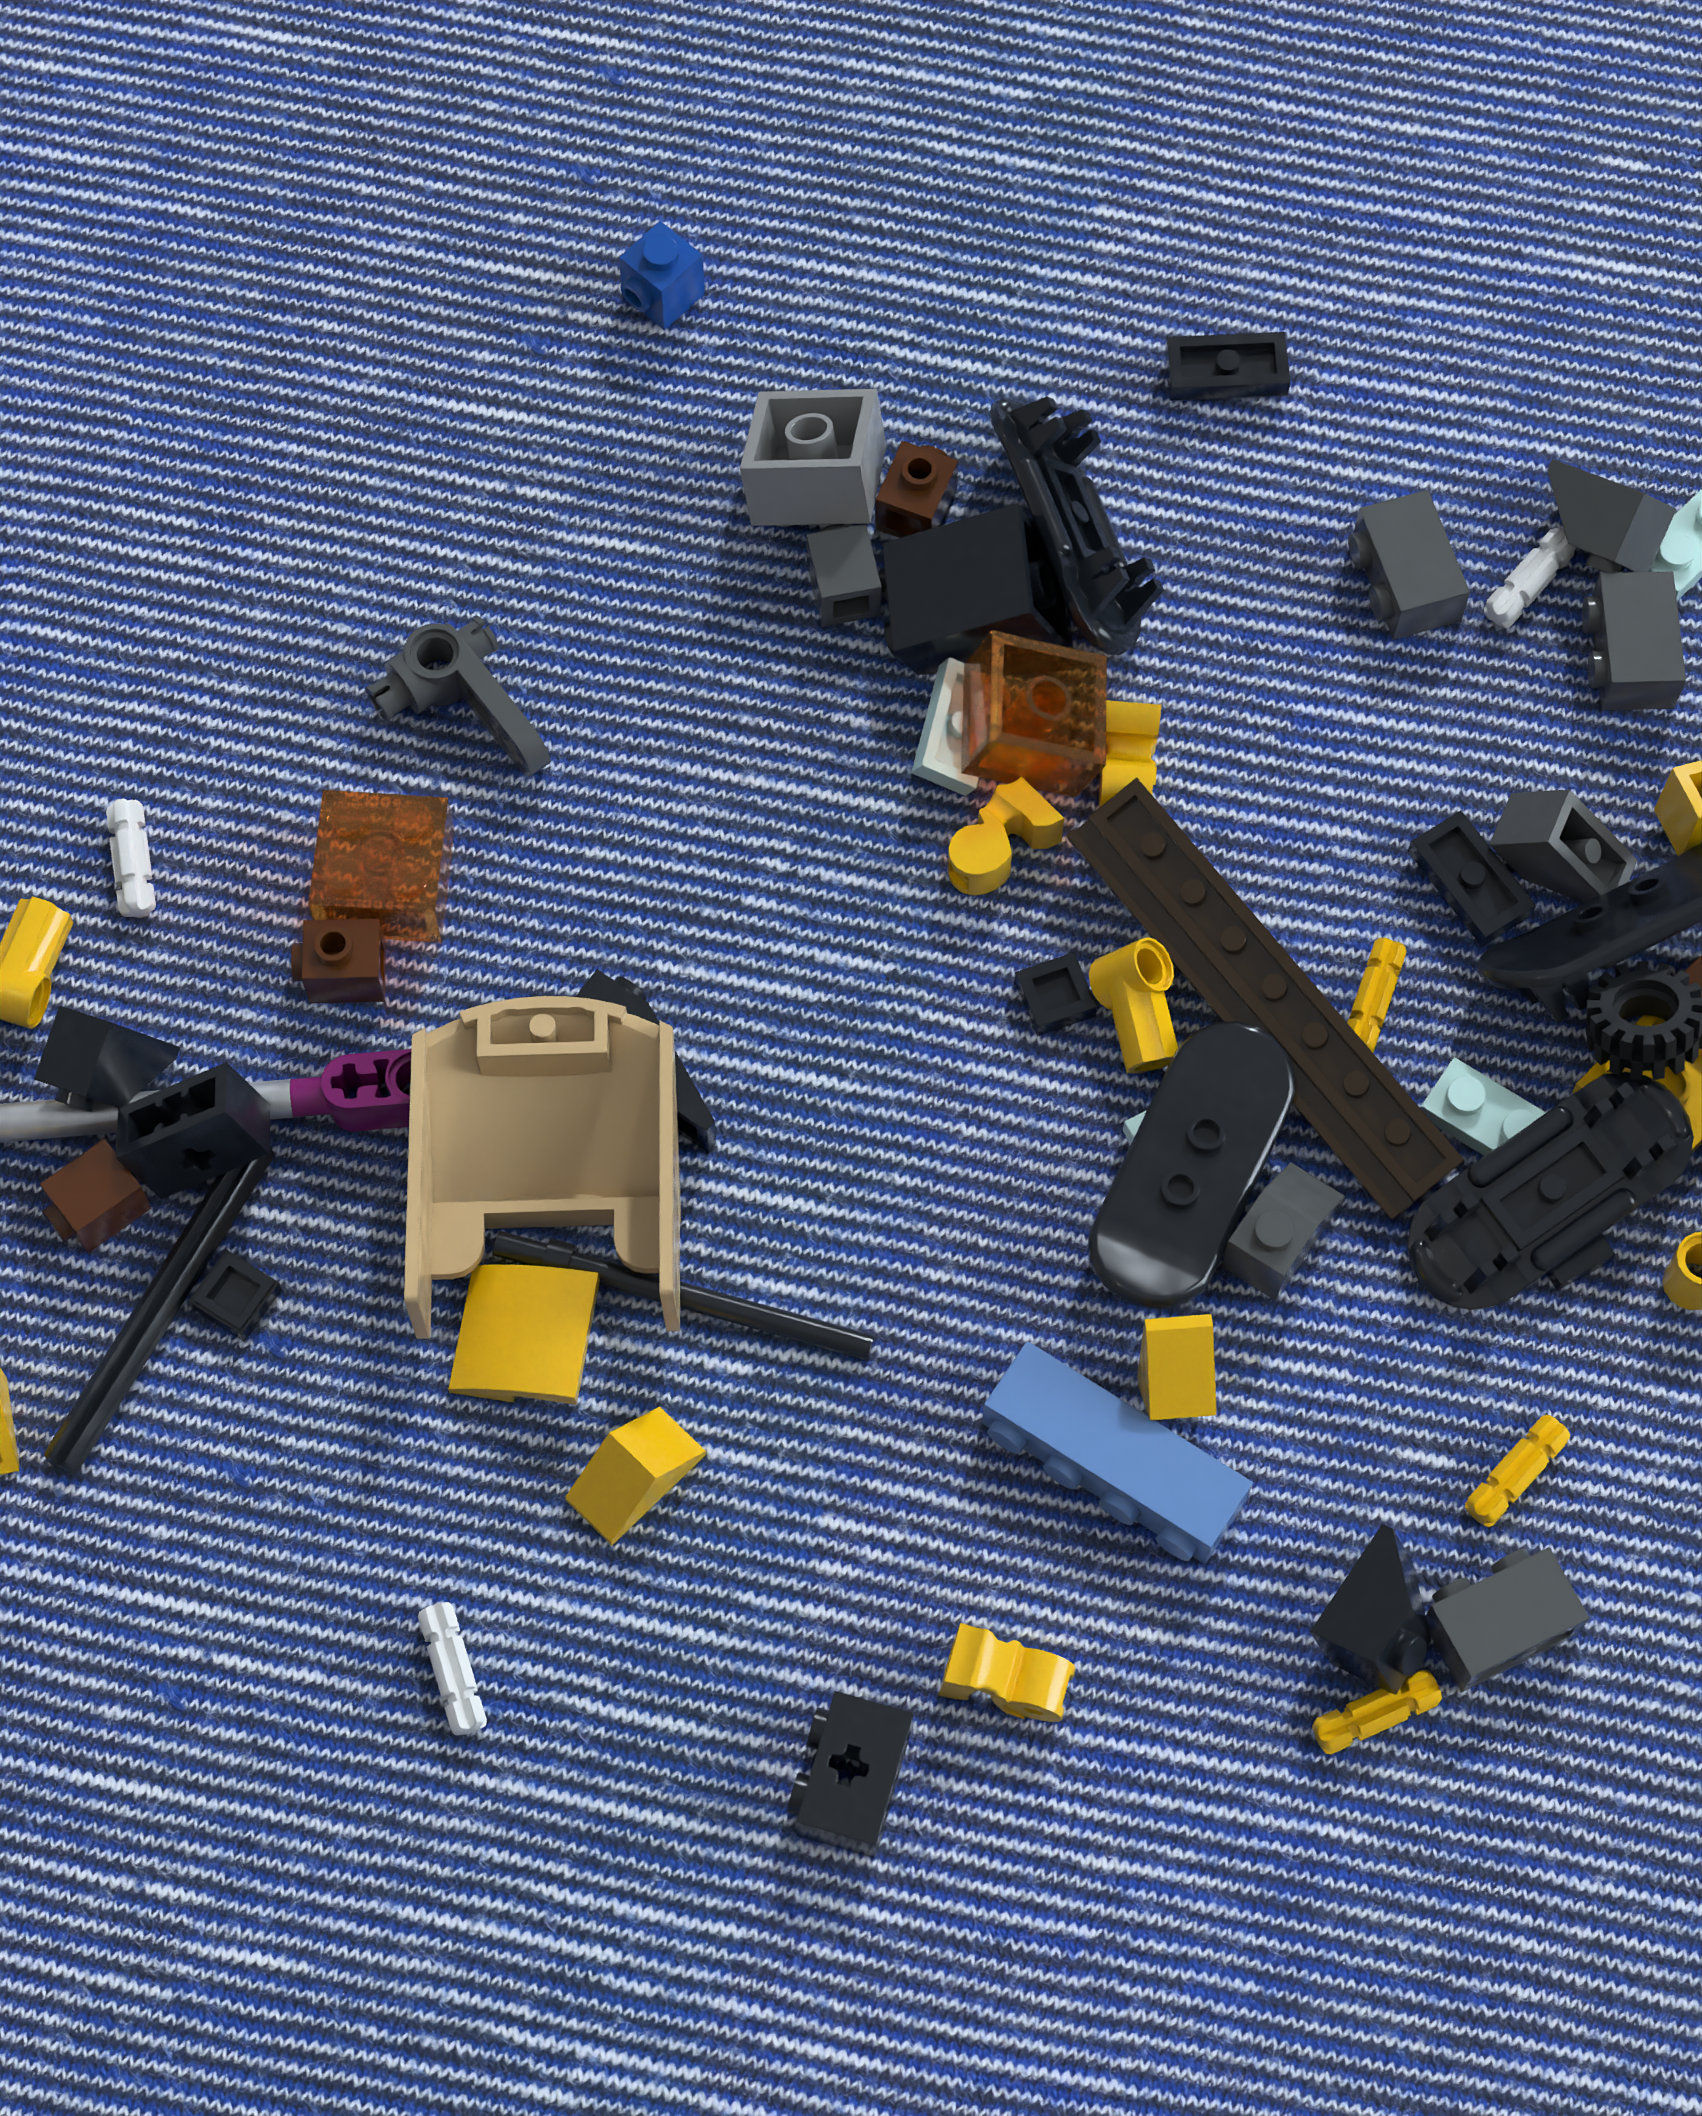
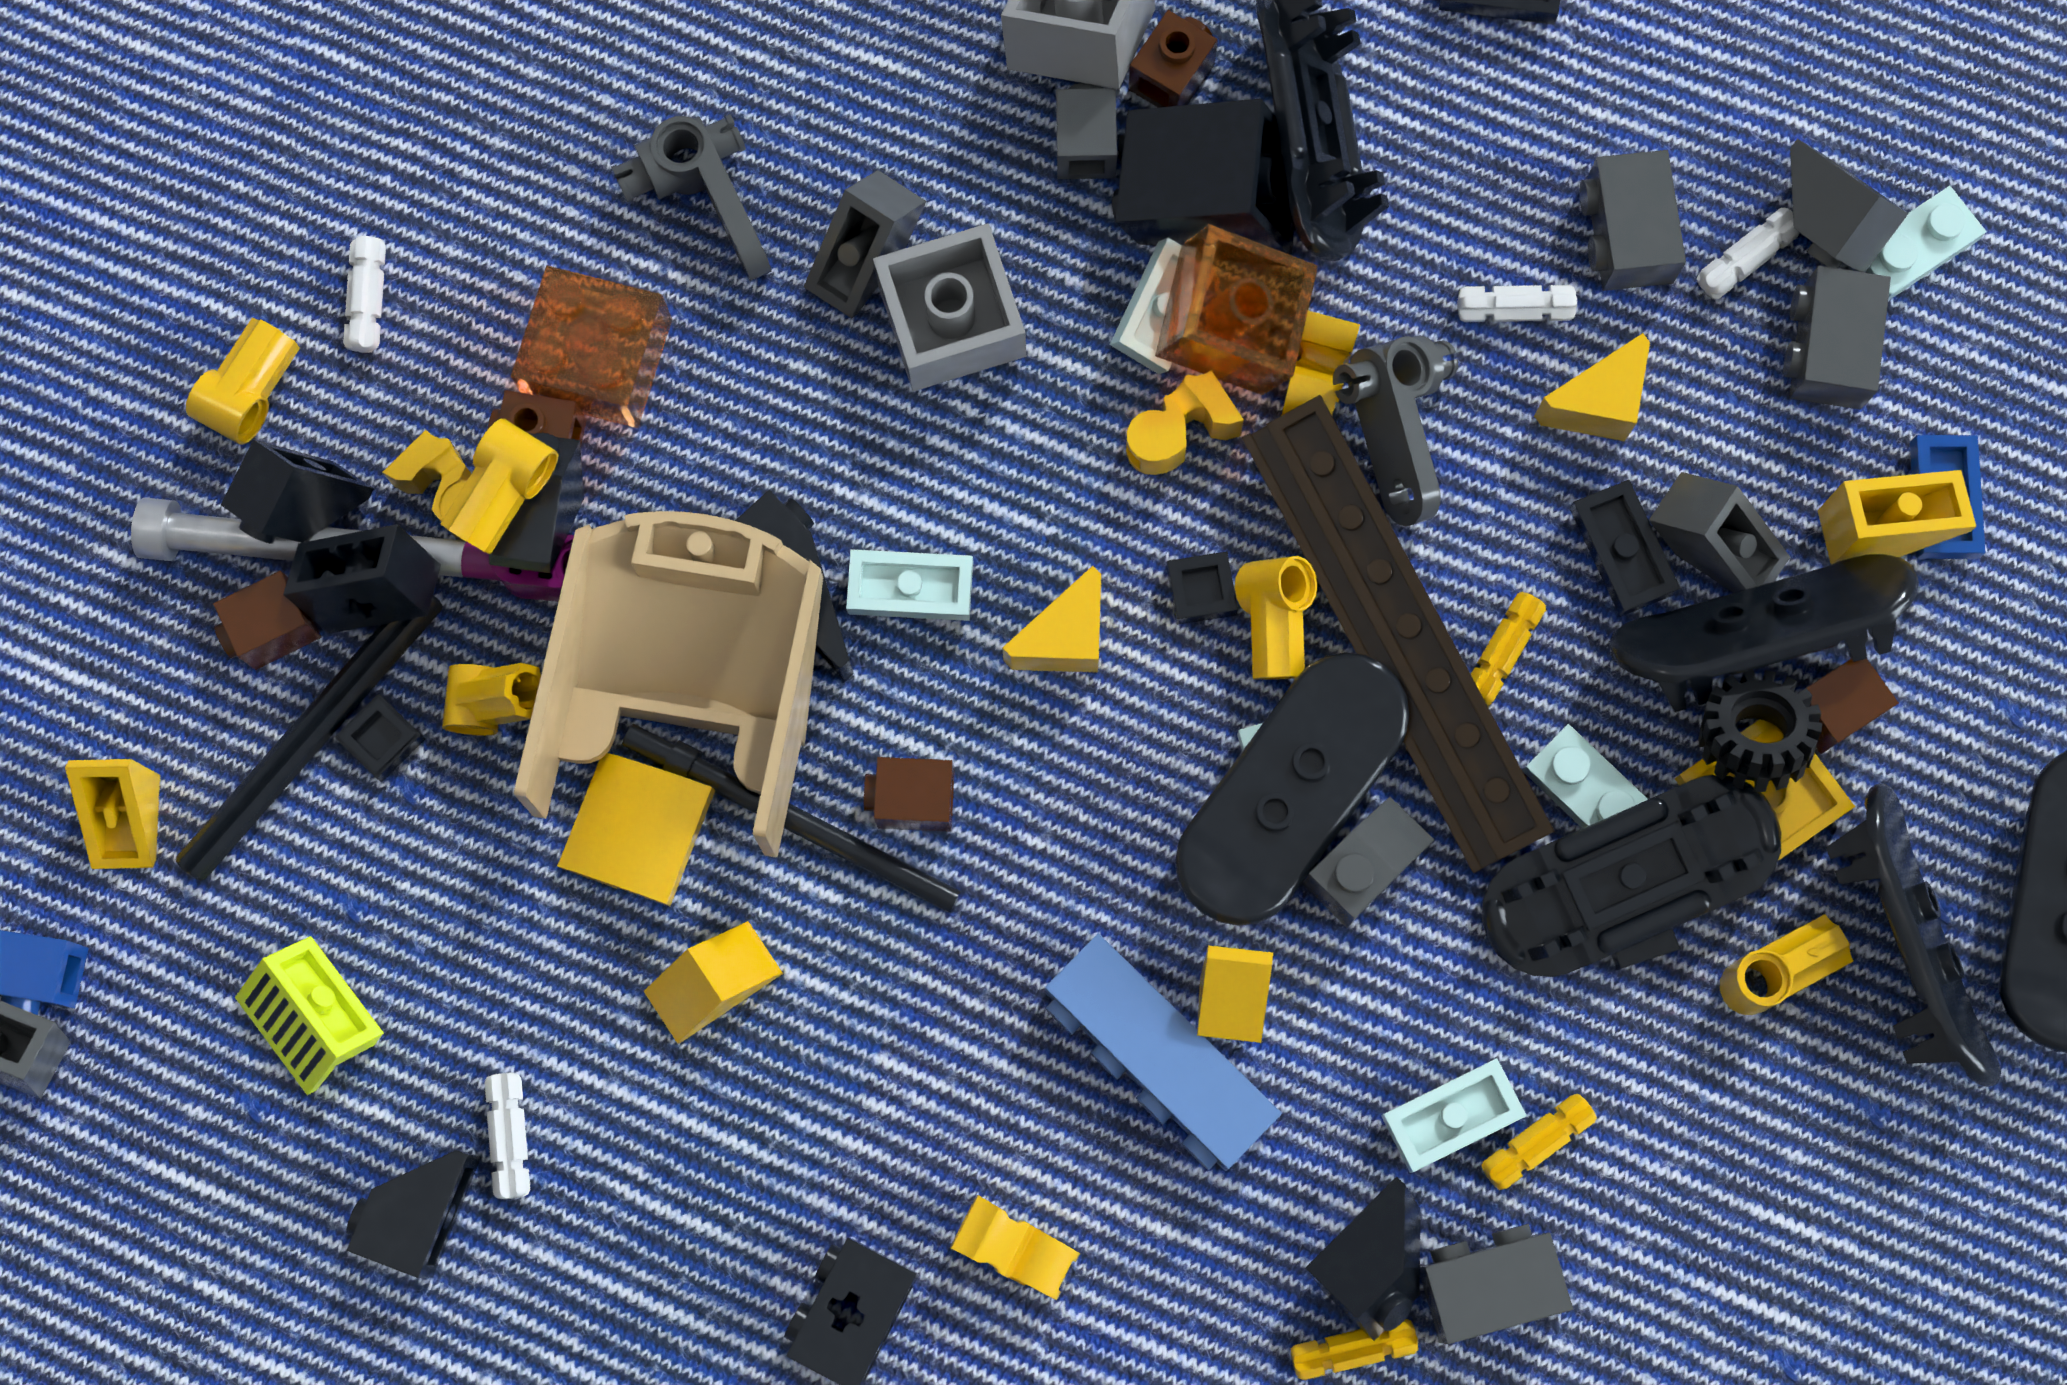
camera: 15 degrees right, 10 degrees up
none -> neon yellow panel [235,936,384,1095]
none -> black slope [346,1150,481,1278]
none -> yellow leg [382,430,471,541]
none -> yellow piece [440,419,558,554]
none -> yellow piece [442,663,541,736]
none -> black slope [489,433,584,573]
none -> dark grey slope [804,170,927,319]
none -> light aqua plate [846,549,973,621]
none -> reddish brown brick [864,757,955,832]
none -> light grey brick [873,223,1027,392]
none -> yellow slope [1002,566,1101,673]
none -> dark grey piece [1333,335,1458,526]
none -> light aqua plate [1381,1058,1527,1173]
none -> white axle [1457,285,1577,322]
none -> yellow slope [1534,333,1650,441]

